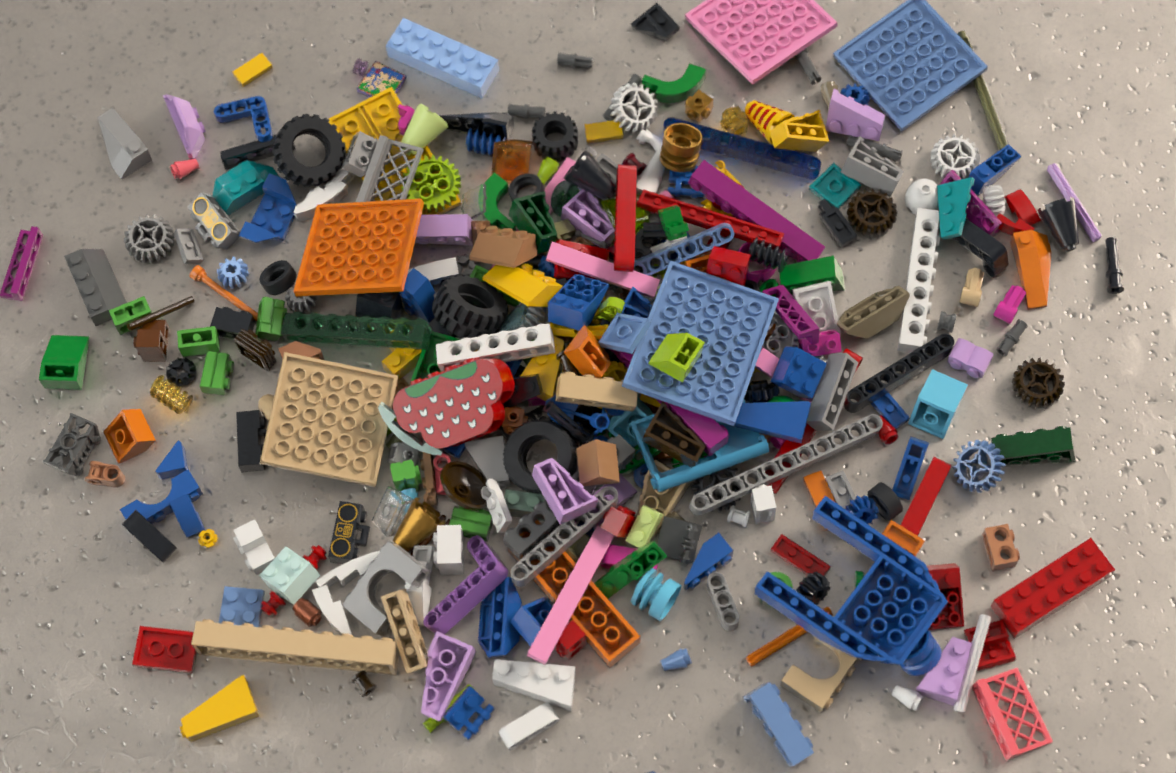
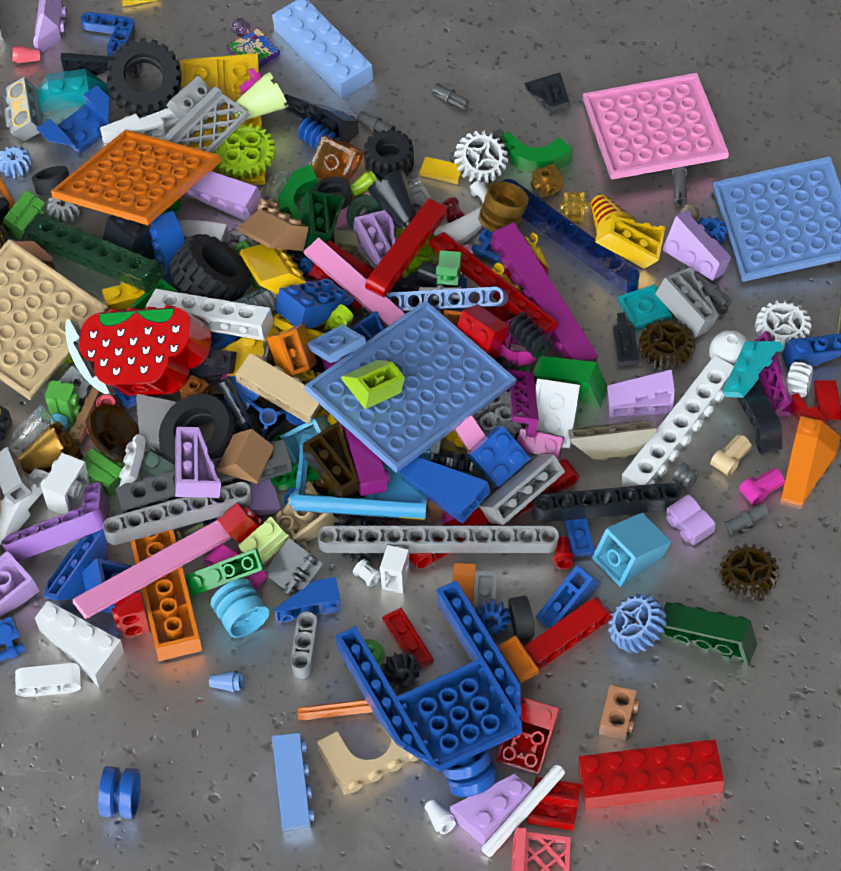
camera: 25 degrees right, 10 degrees down
none -> lavender wedge [607,370,675,418]

